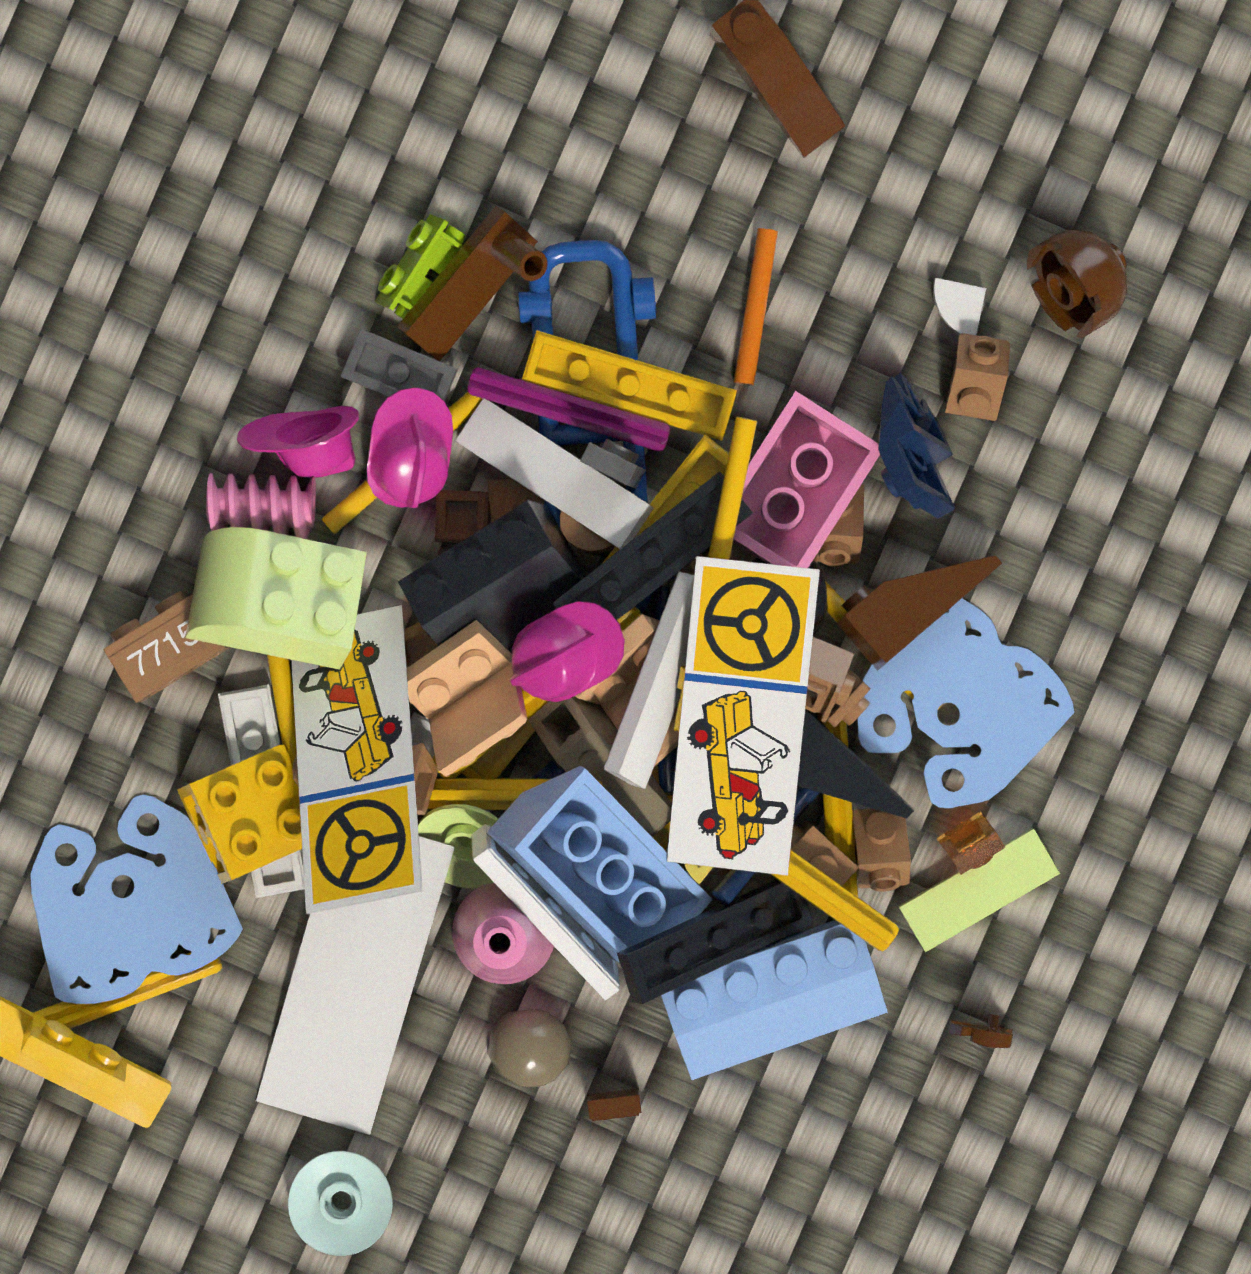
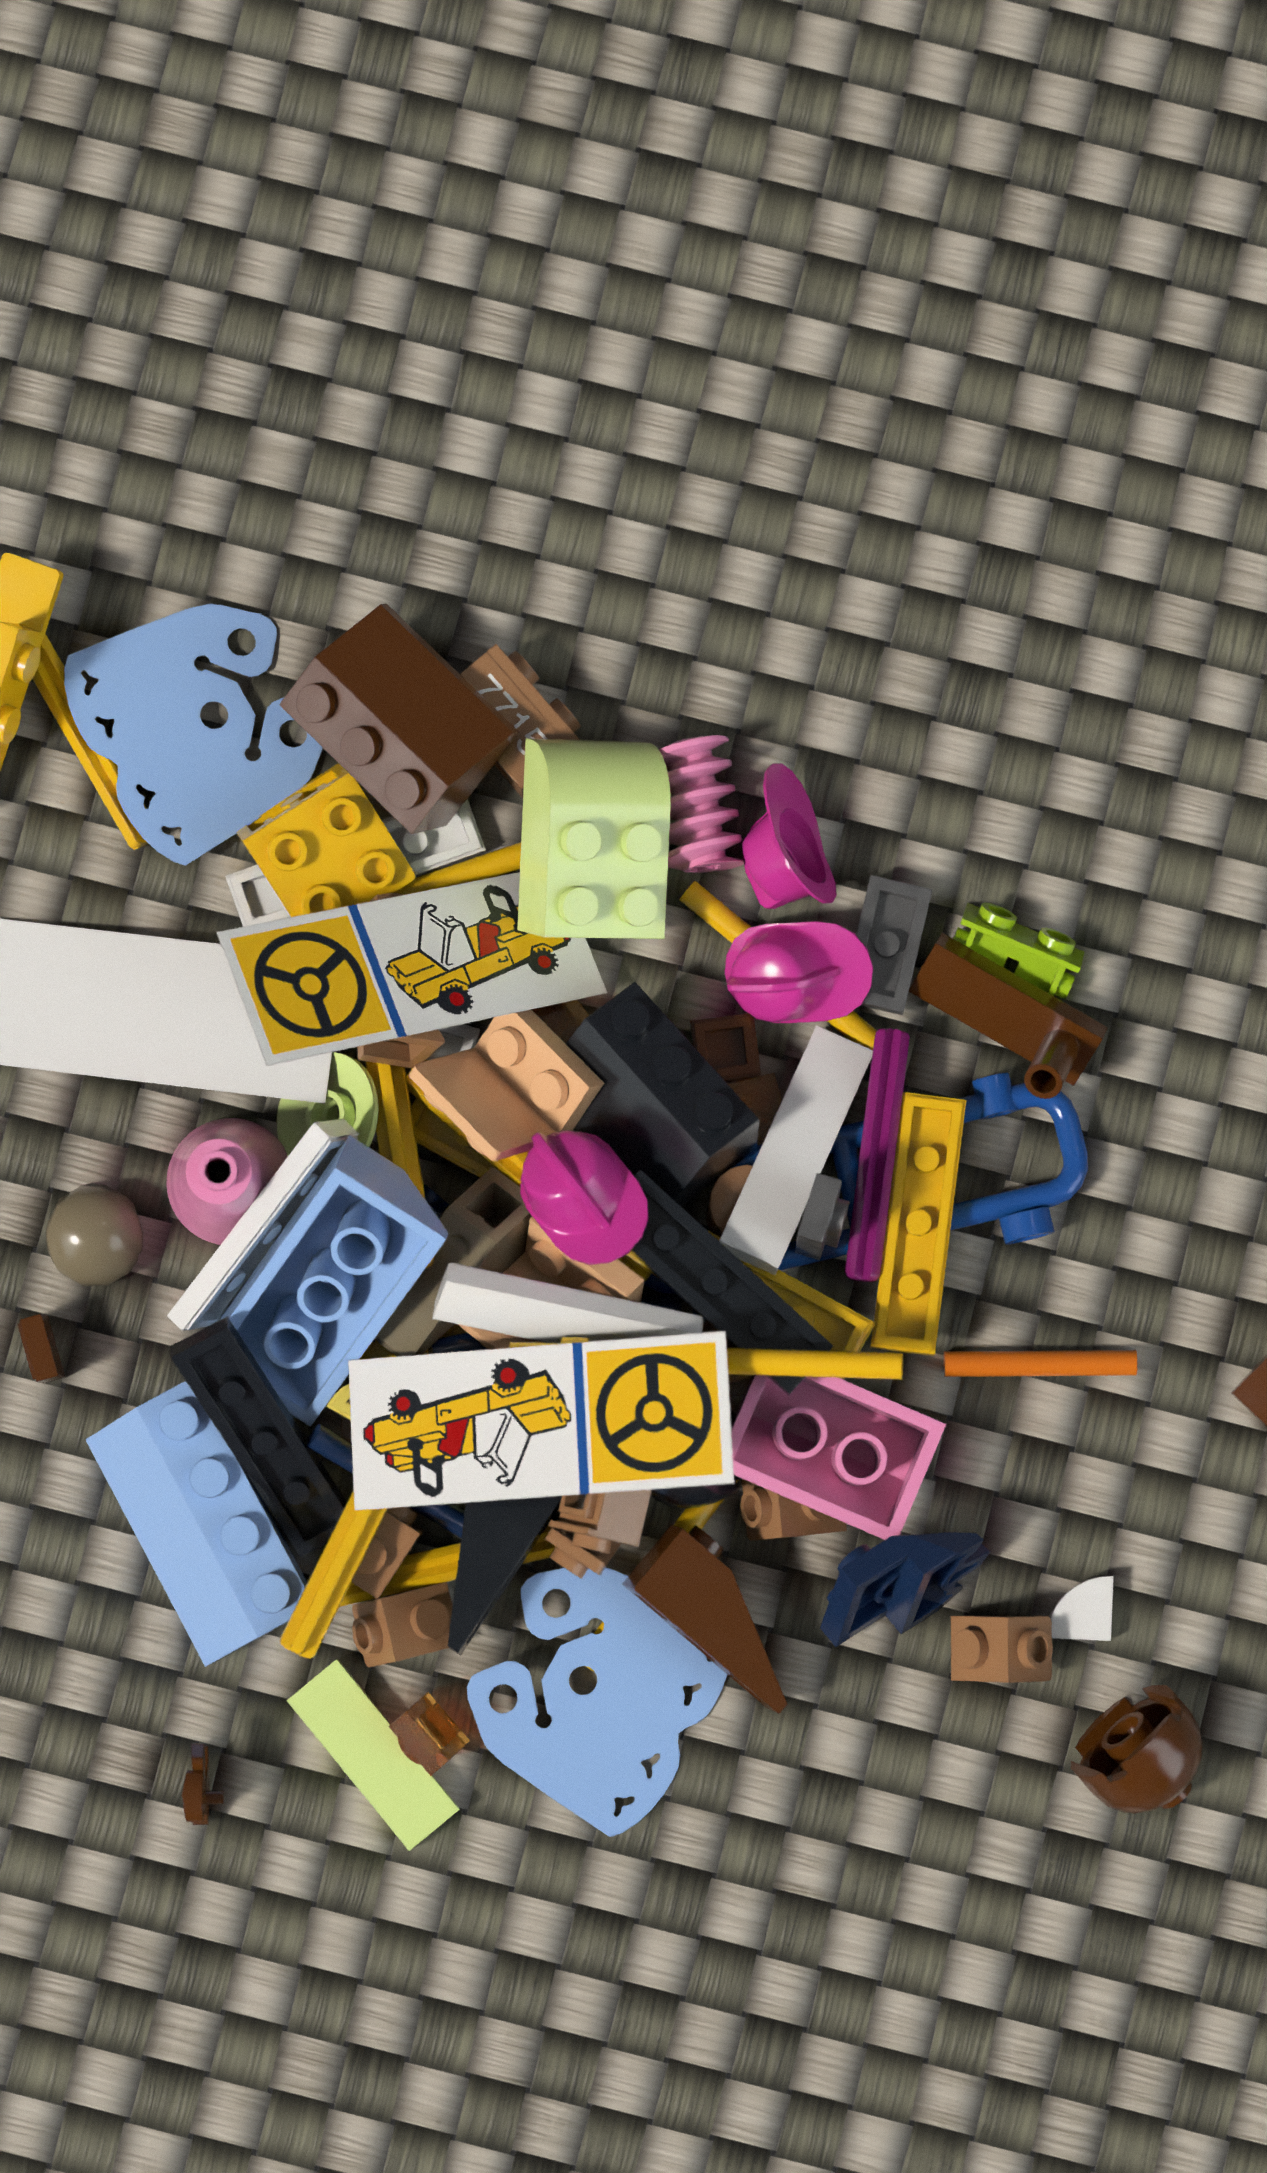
camera: 75 degrees right, 5 degrees down
none -> reddish brown slope [279,604,519,834]

